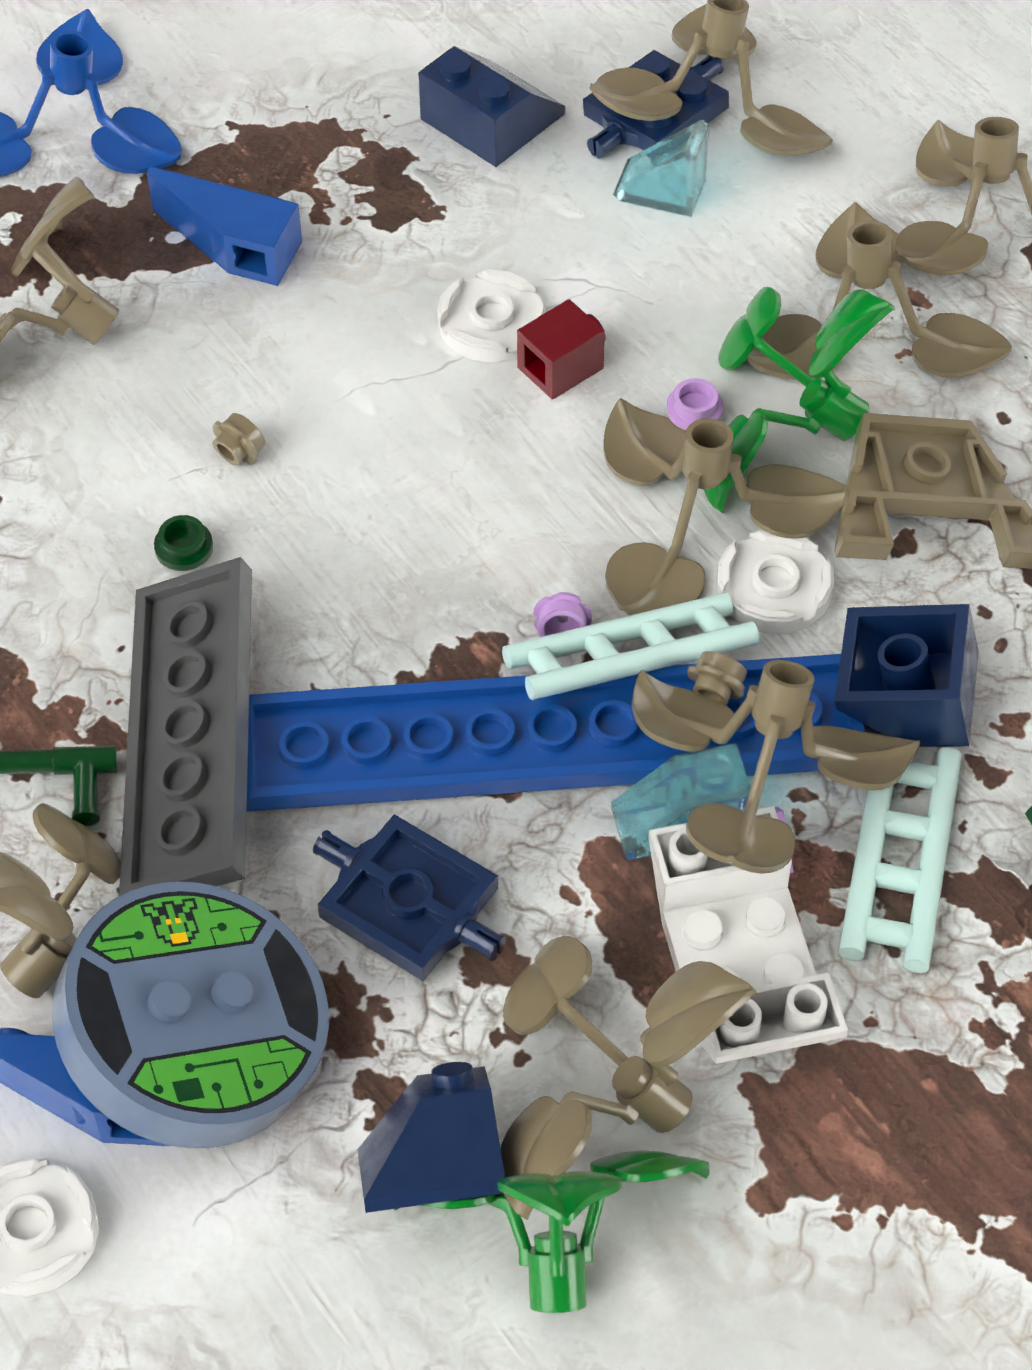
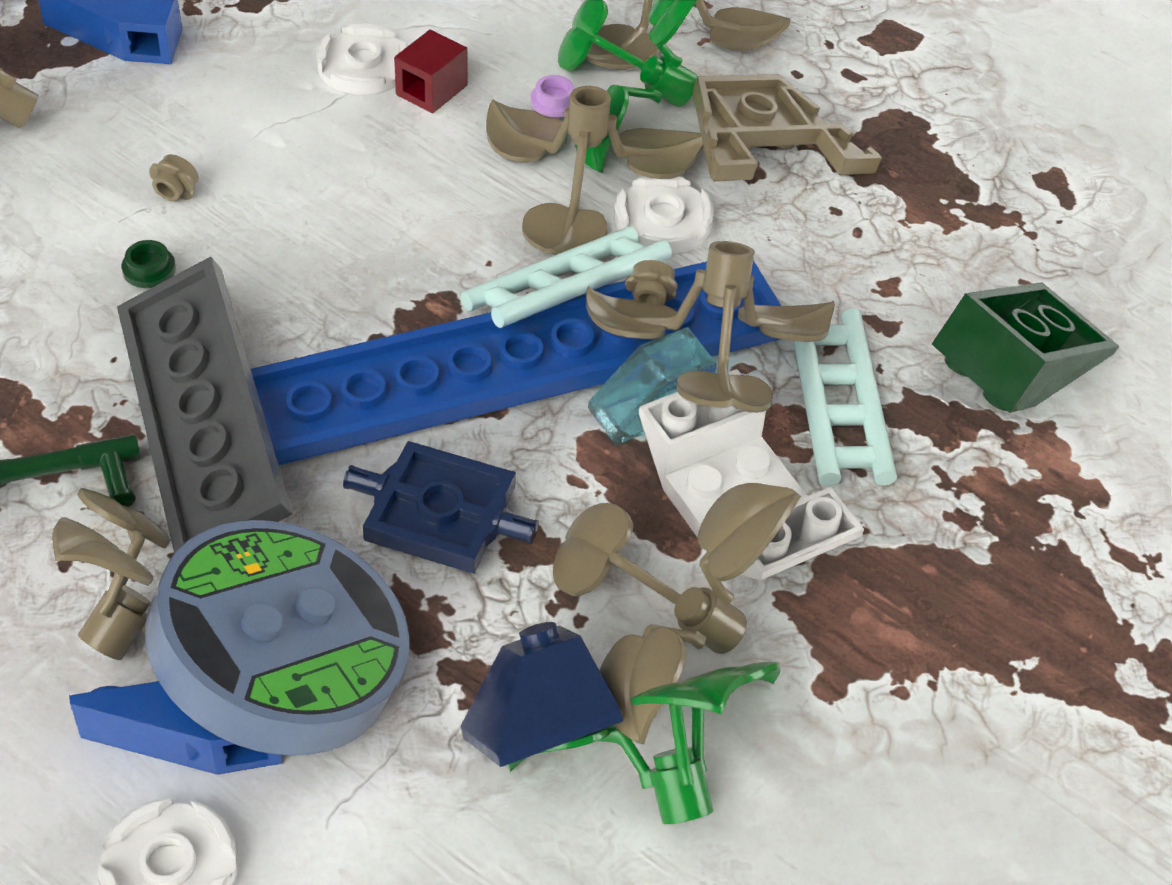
camera: 20 degrees left, 5 degrees down
lavender plate [533,592,592,637] -> none
dark blue slope [834,604,979,747] -> none

